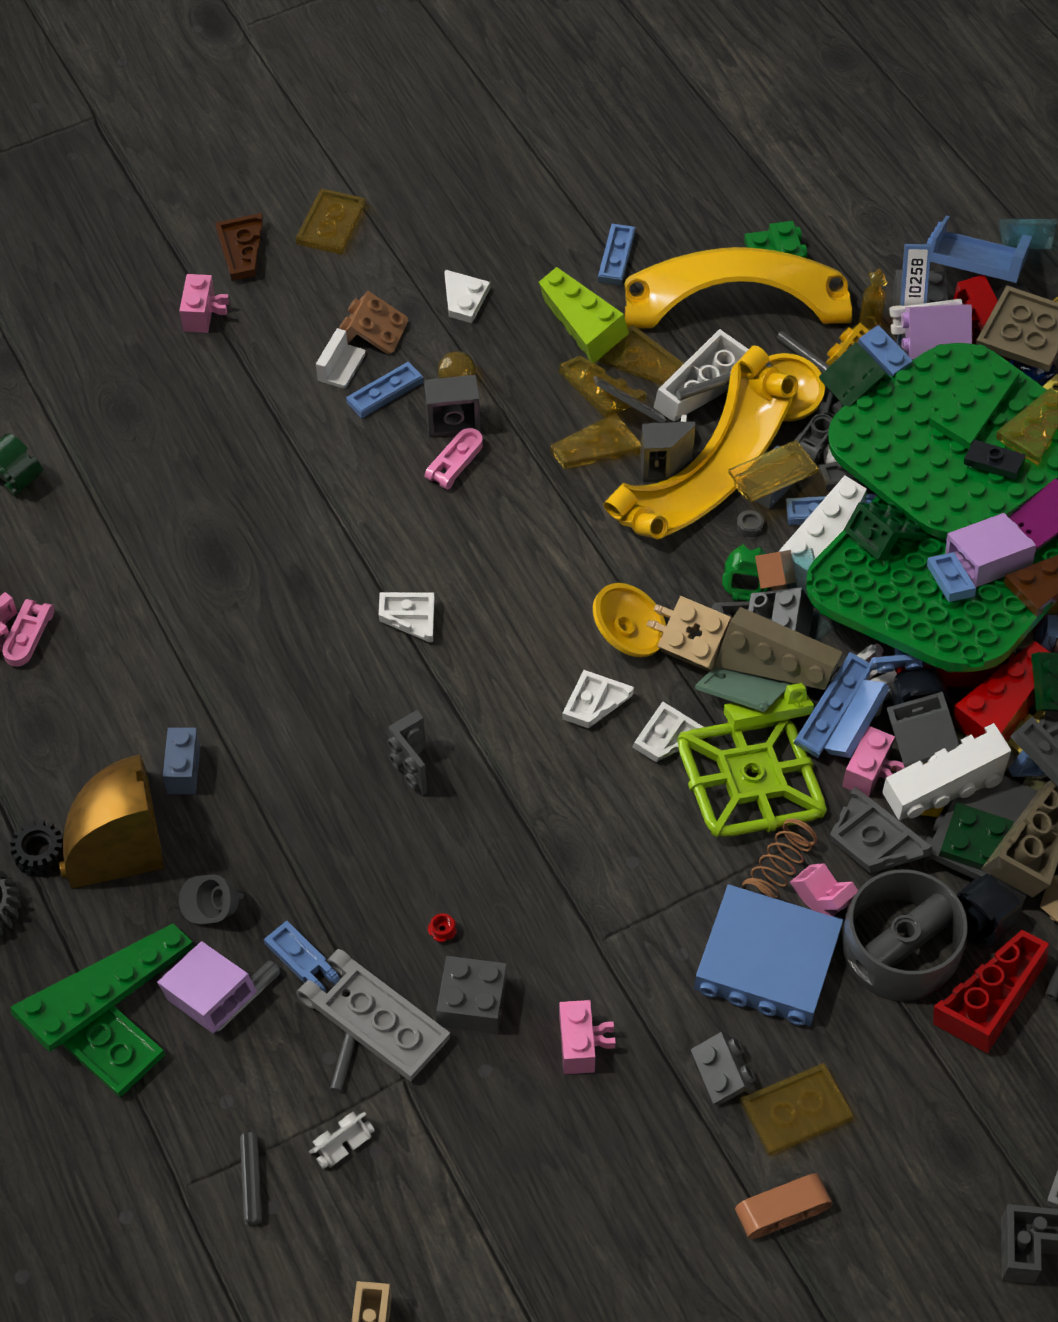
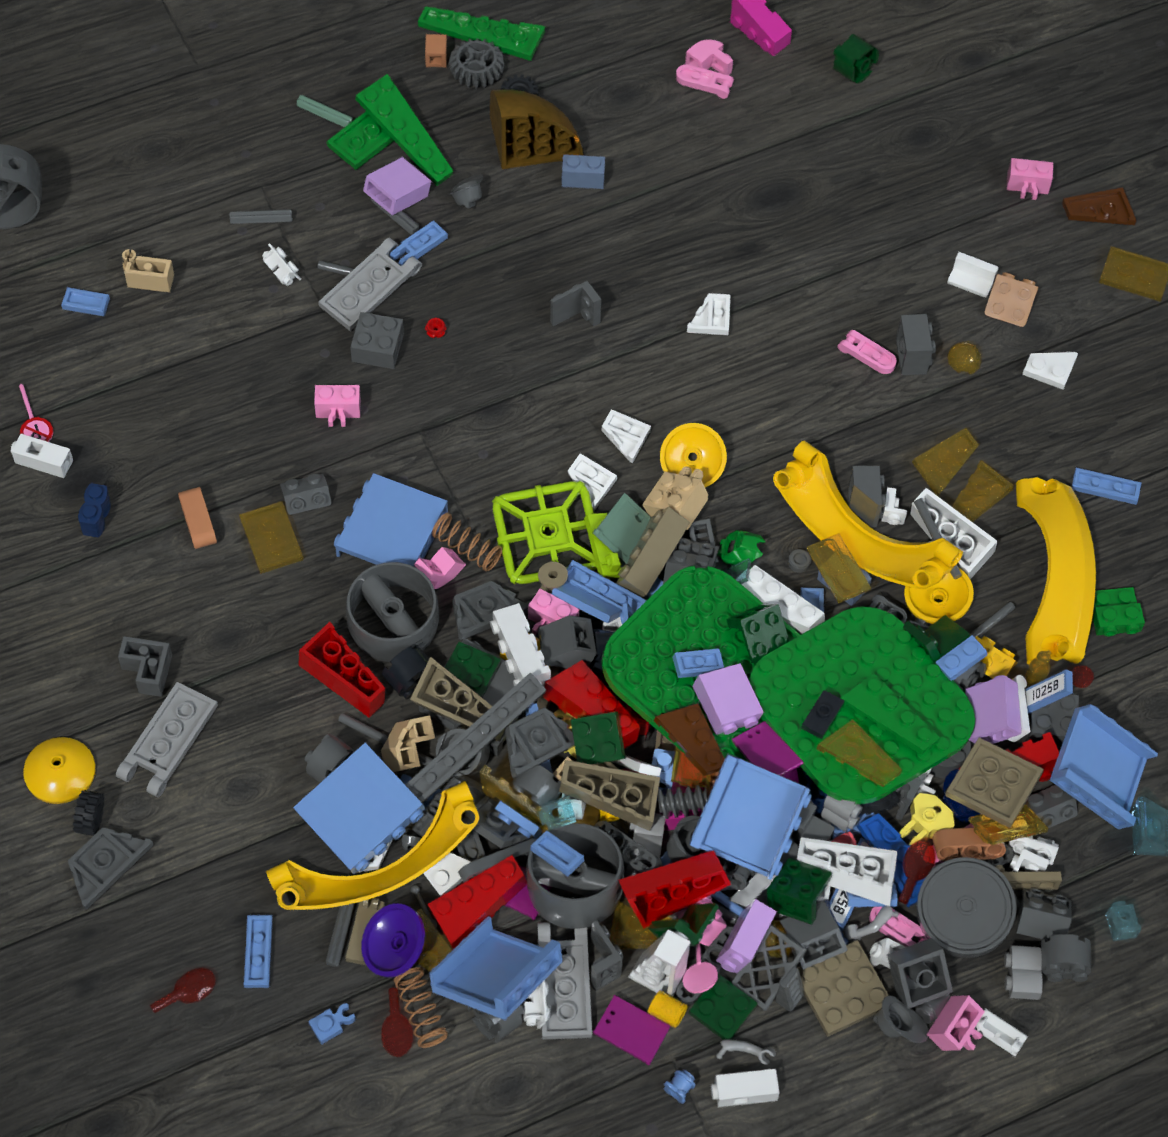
camera: 90 degrees right, 5 degrees up
medium blue tile [346,362,424,419] -> none
lime wedge [539,267,629,365] -> none
clear yellow wing [550,413,641,469] -> none
dark grey window [593,376,666,423] -> none
nougat brick [755,550,796,591] -> none
none -> sand green axle [297,95,353,127]
none -> dark tan piece [538,562,568,594]
none -> clear red piece [1071,665,1094,688]

